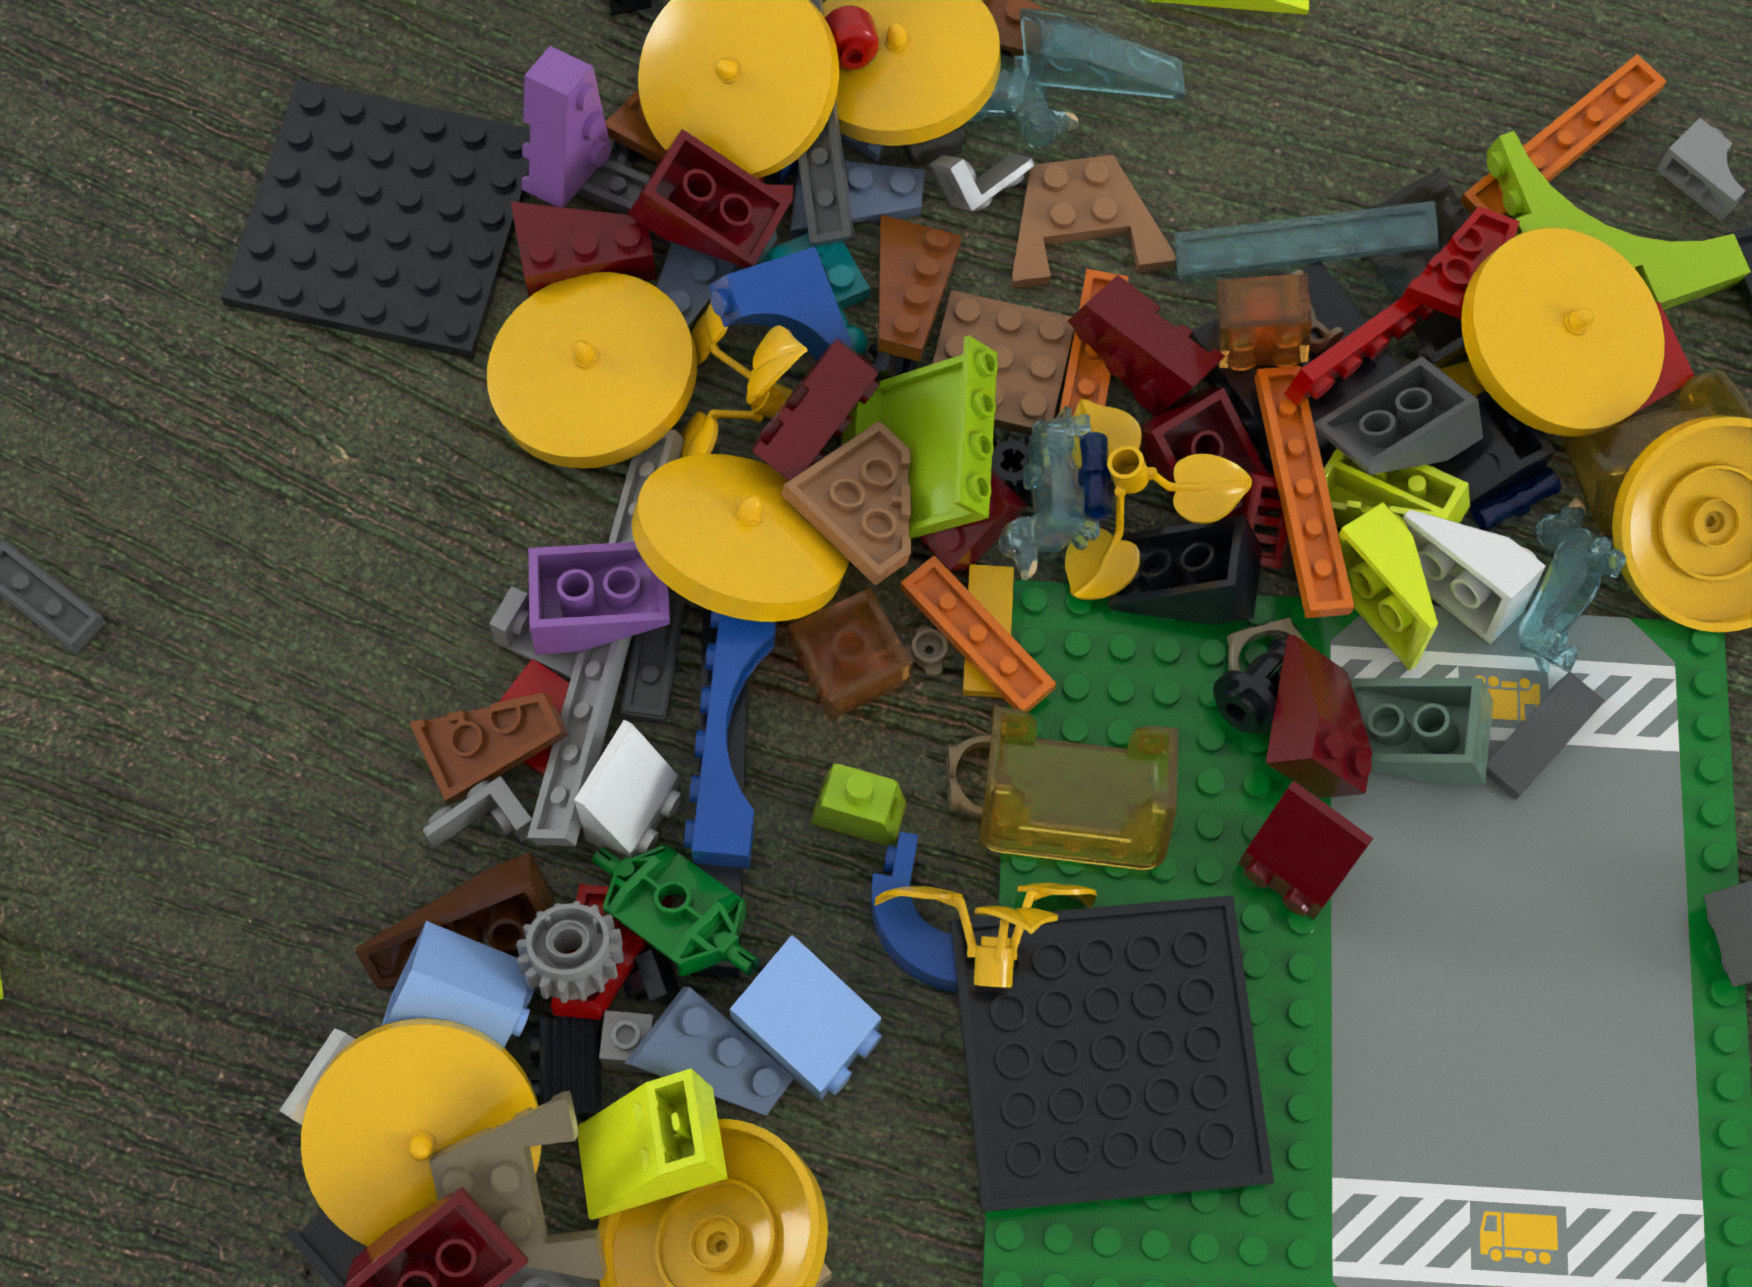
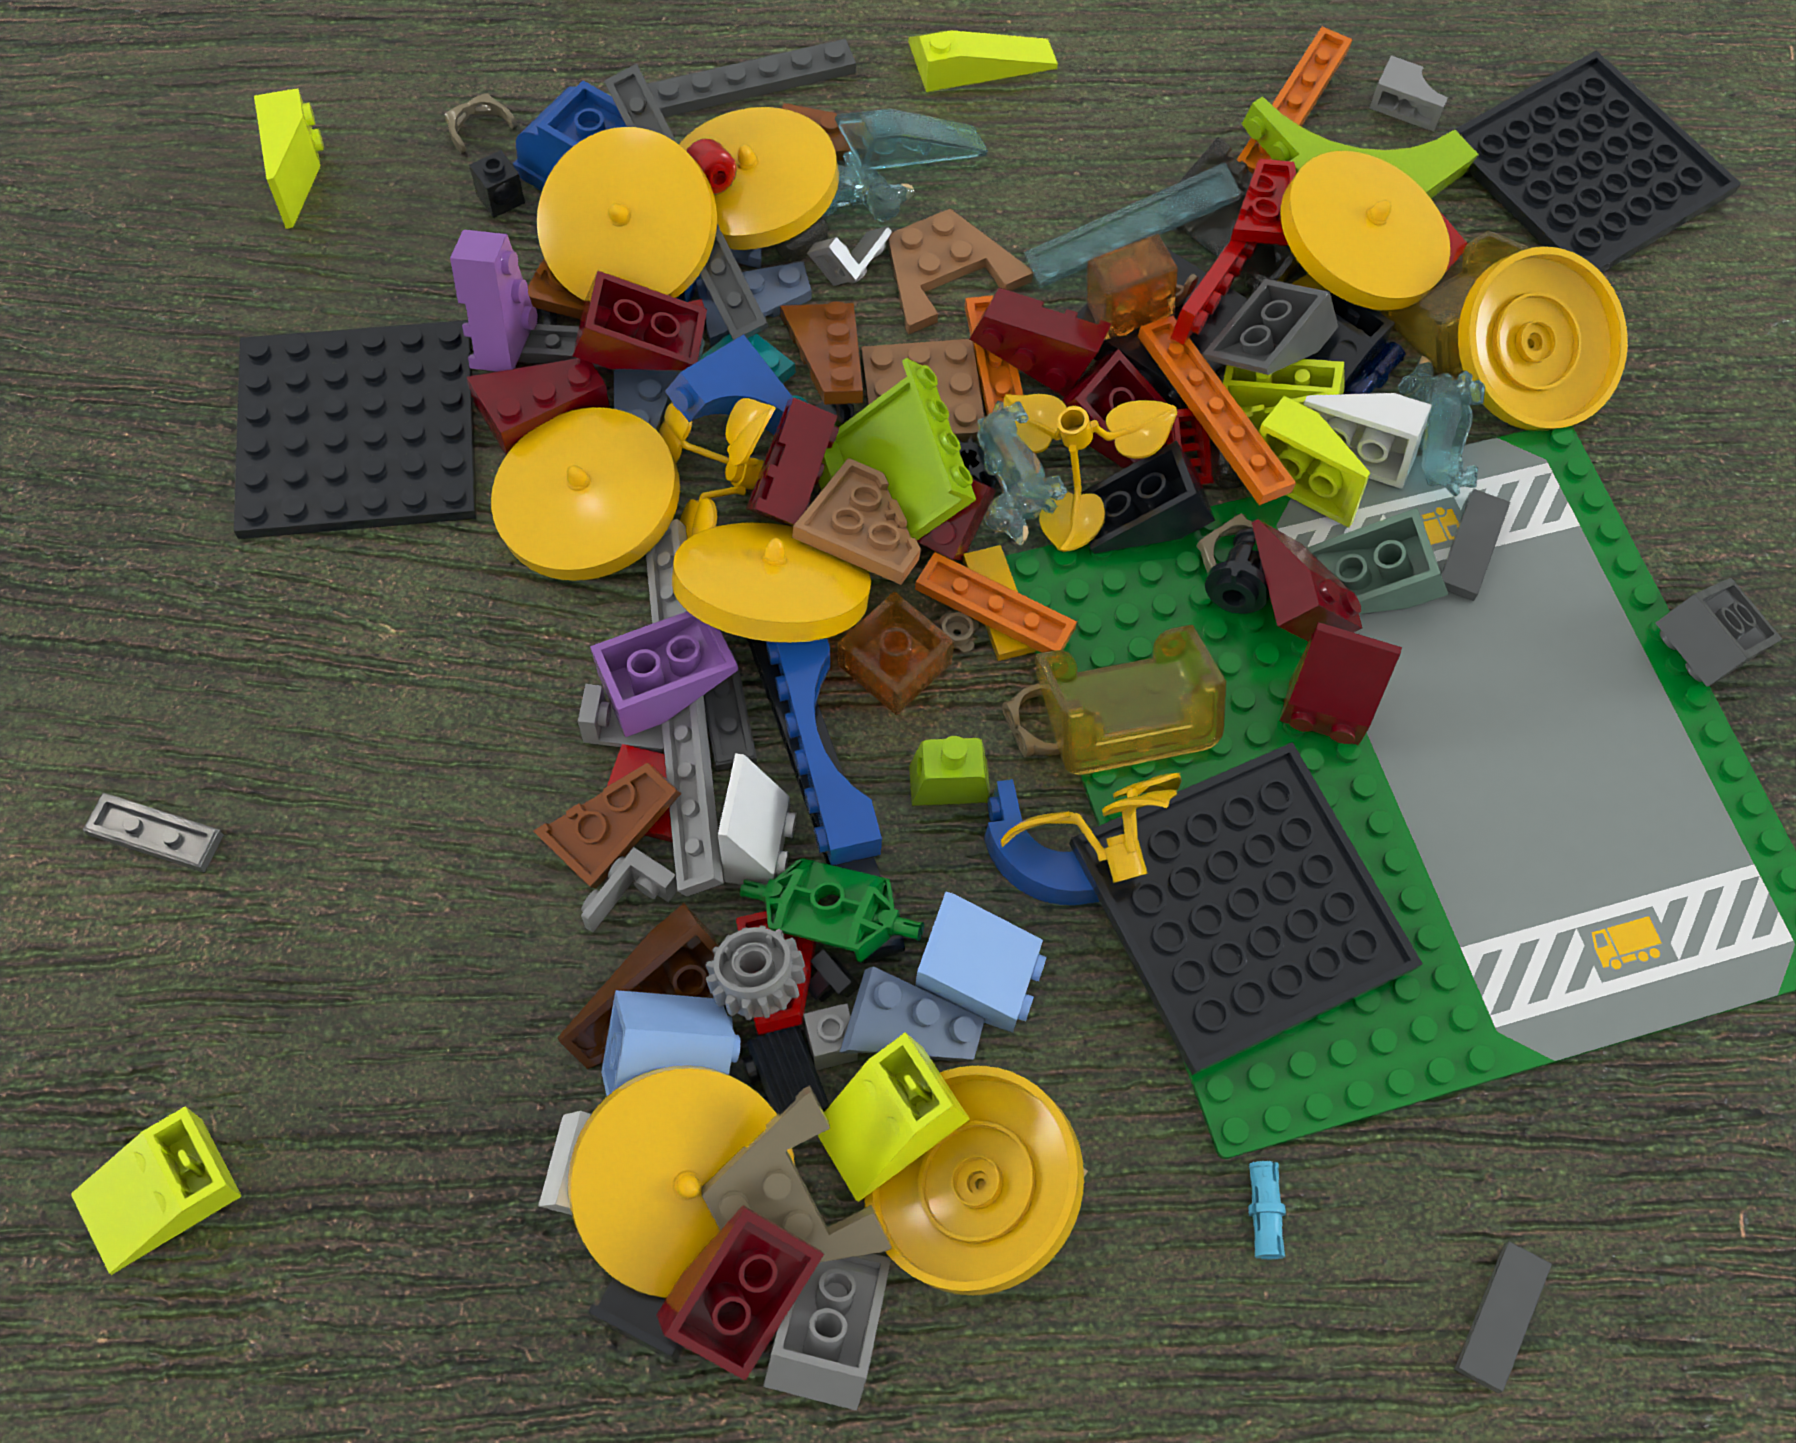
camera: 20 degrees left, 5 degrees down
clear blue pin [1078,432,1114,522] -> none

